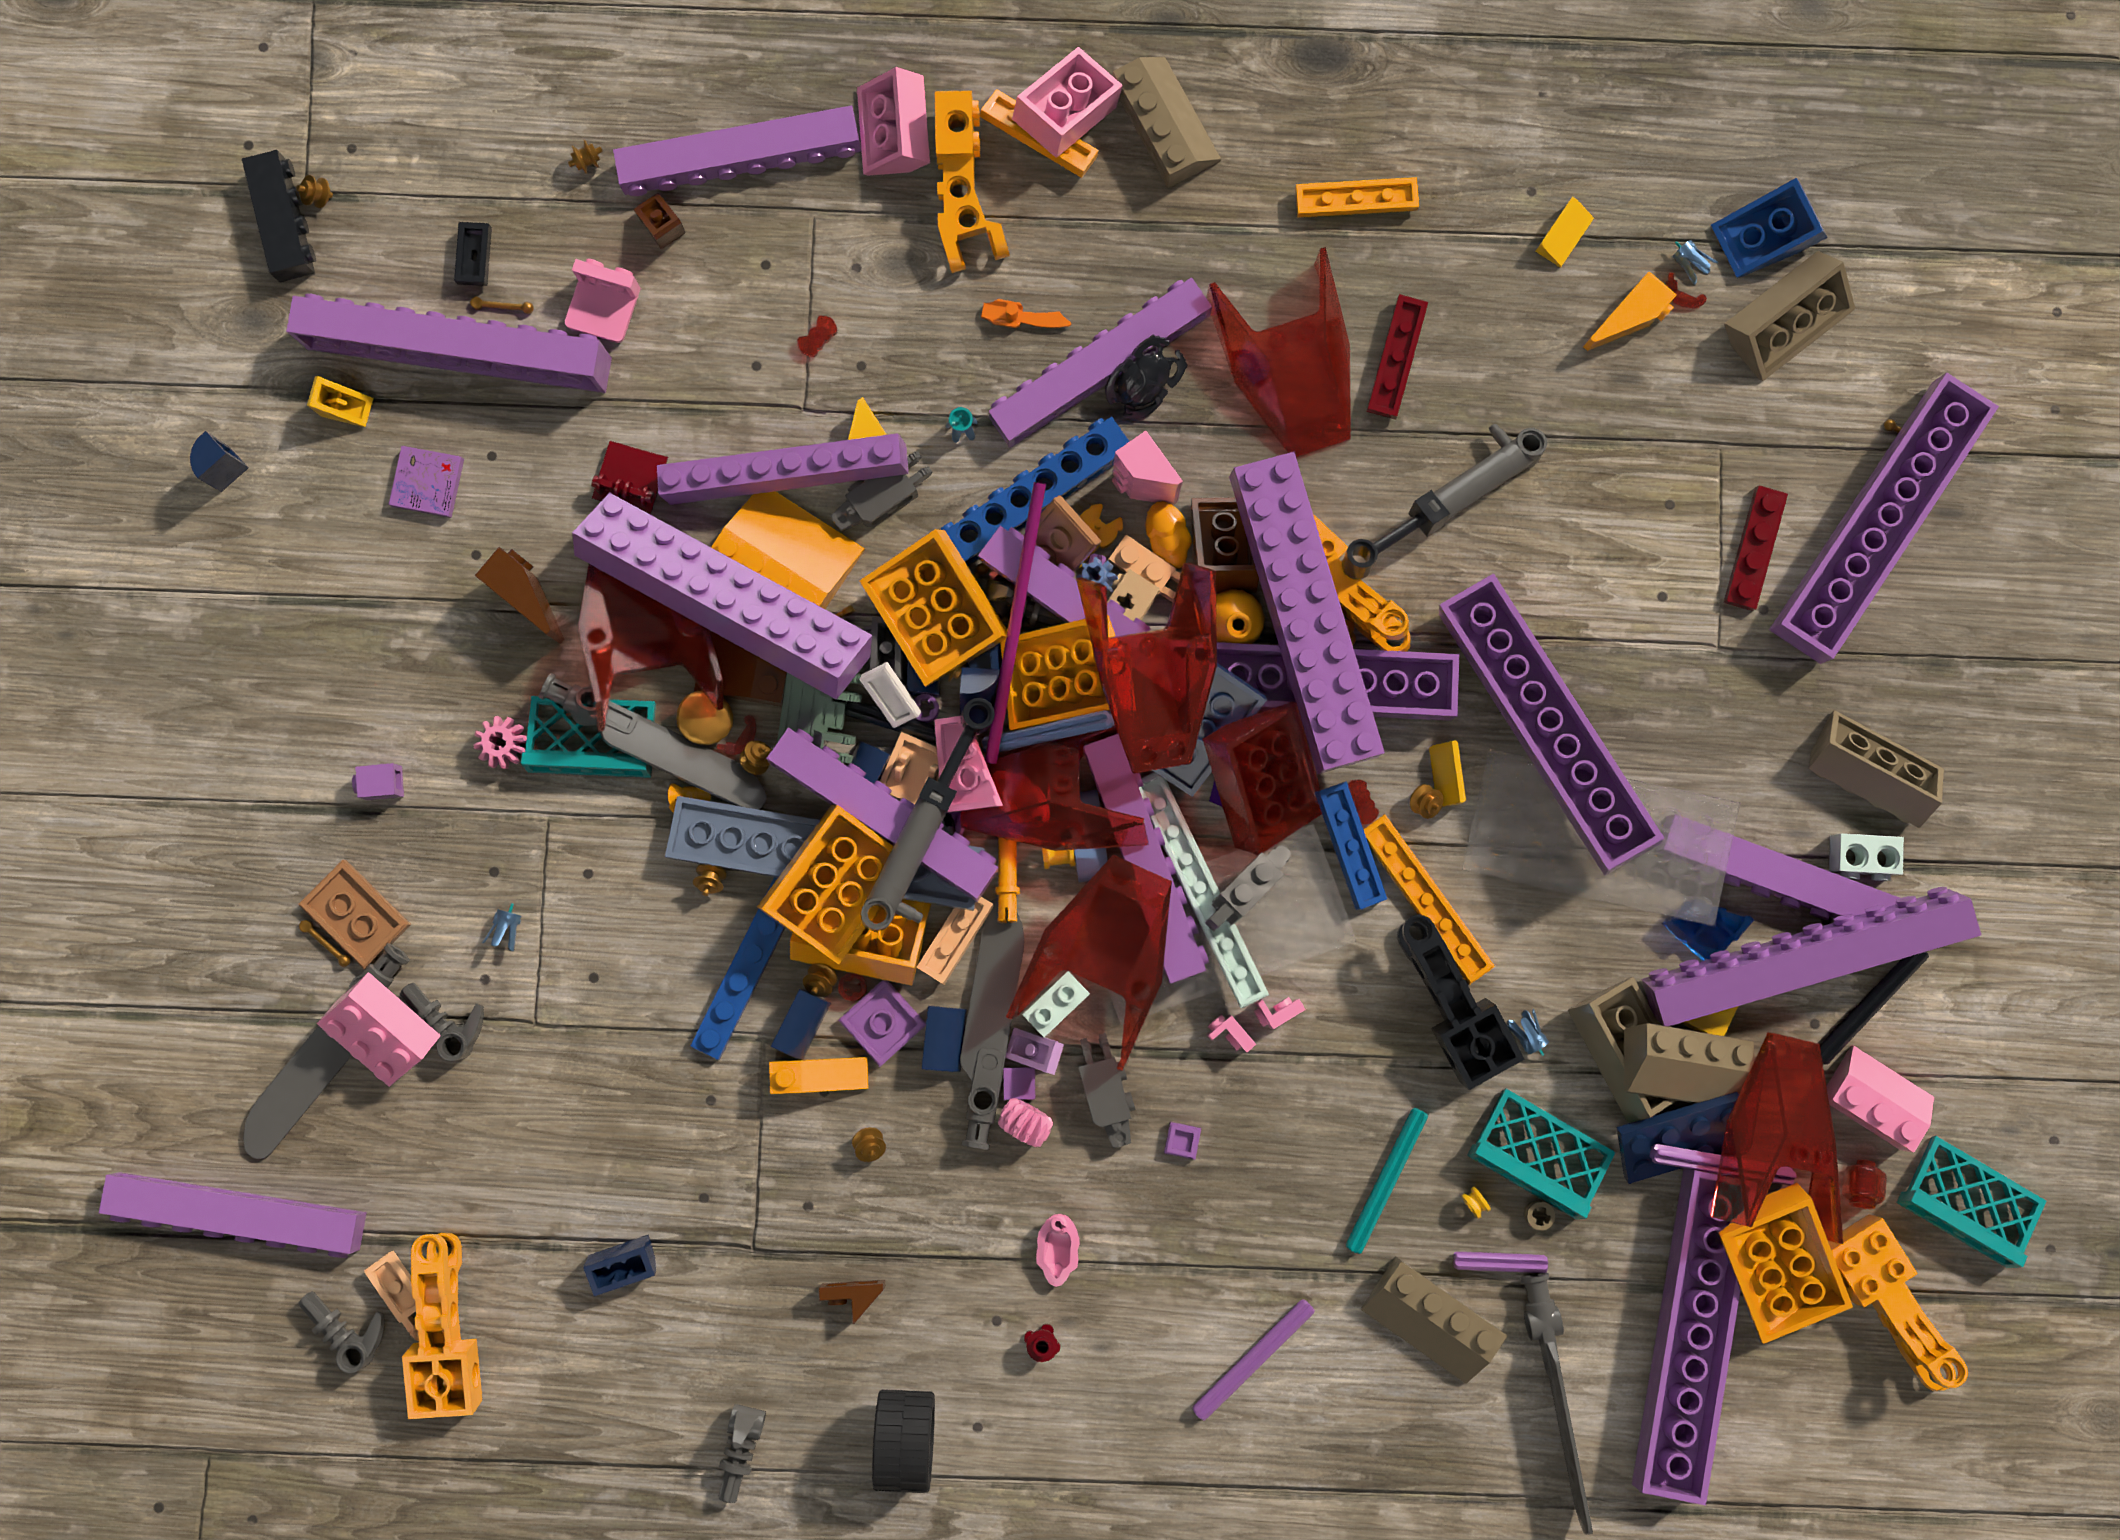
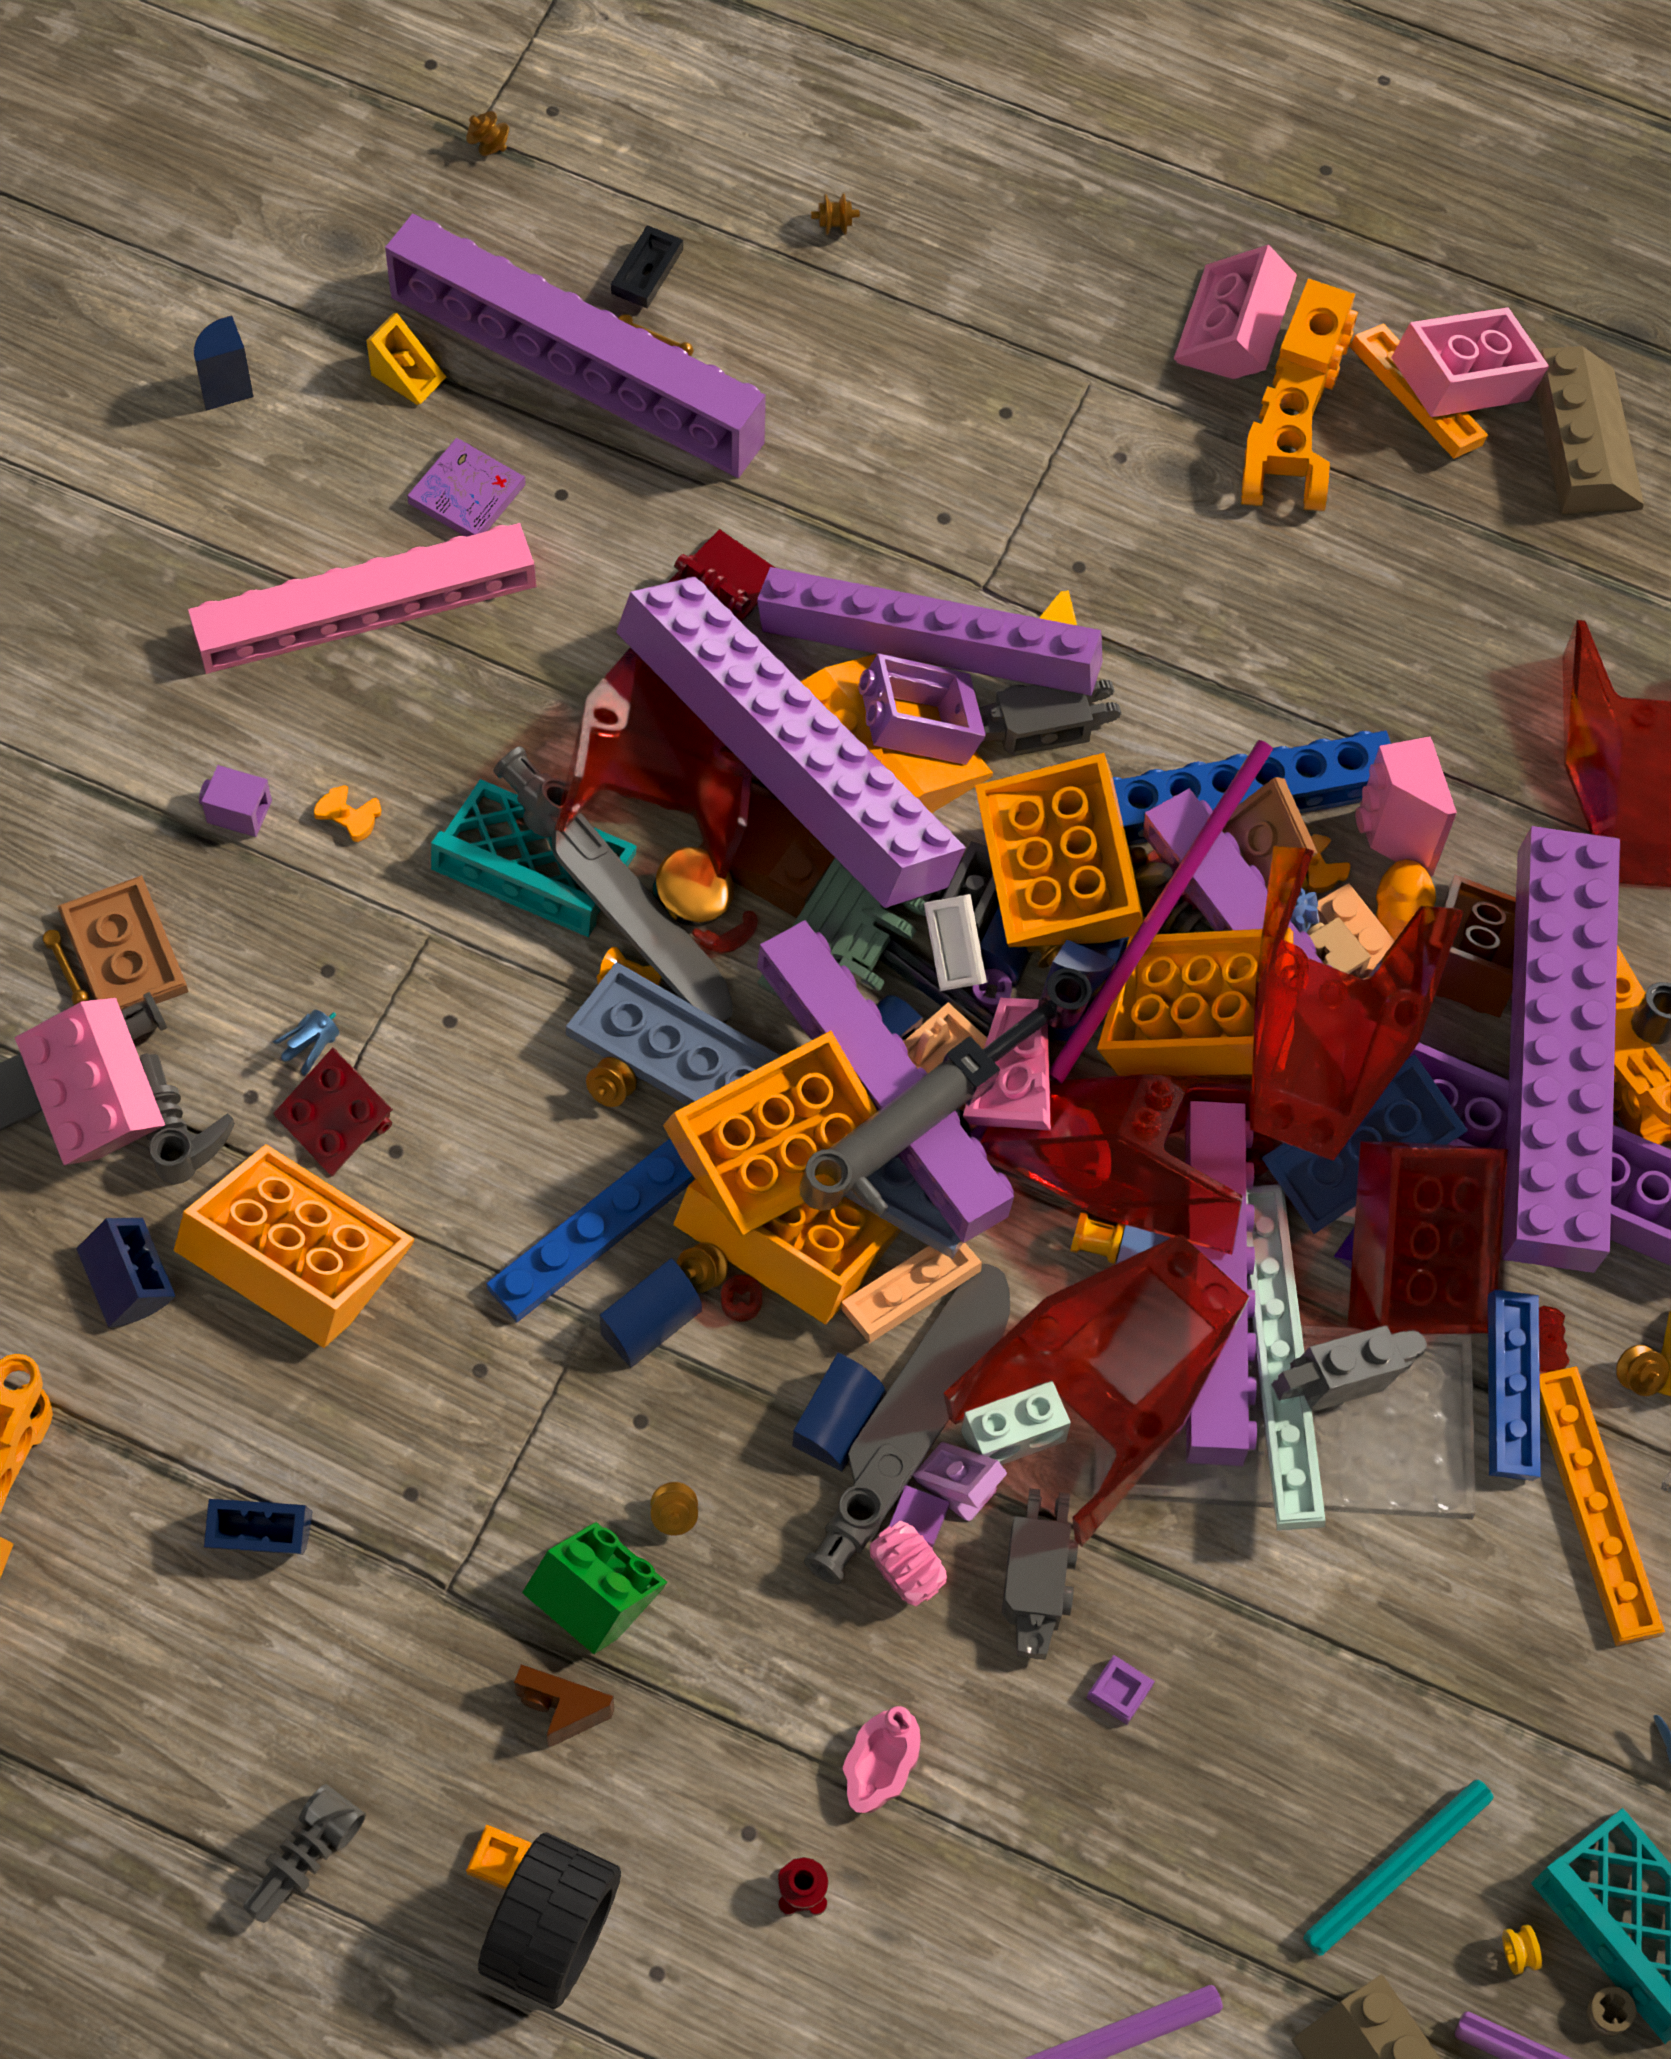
camera: 20 degrees right, 20 degrees down
black brick [242,150,316,283] -> none
bright pink gear [473,716,527,769] -> none
reddish brown slope [475,547,565,644] -> none
bright pink bracket [565,259,641,343] -> none
medium lavender brick [613,105,861,196] -> none
reddish brown slope [633,193,685,249] -> none
pearl gold wheel [739,741,772,775] -> none
light orange slope [769,1057,869,1094] -> none
clear red piece [797,315,838,357] -> none
medium lavender tile [838,980,926,1067] -> none
teal piece [946,407,978,443] -> none
orange piece [981,299,1071,328] -> none
medium blue axle [982,710,1114,753] -> none
medium lavender brick [989,277,1212,448] -> none
light orange pin [995,828,1020,923] -> none
black shield [1105,334,1188,420] -> none
light orange piece [1203,589,1265,644] -> none
bright pink bracket [1207,1014,1256,1052] -> none
bright pink bracket [1254,997,1306,1029] -> none
black brick [1397,915,1525,1090] -> none
none -> dark blue brick [76,1217,176,1328]
none -> light orange slope [173,1144,414,1348]
none -> bright pink brick [188,523,536,674]
none -> dark red hinge [273,1047,393,1176]
none -> light orange piece [314,785,381,842]
none -> light orange tile [466,1824,532,1890]
none -> green slope [522,1522,667,1654]
none -> medium lavender window [858,653,986,765]

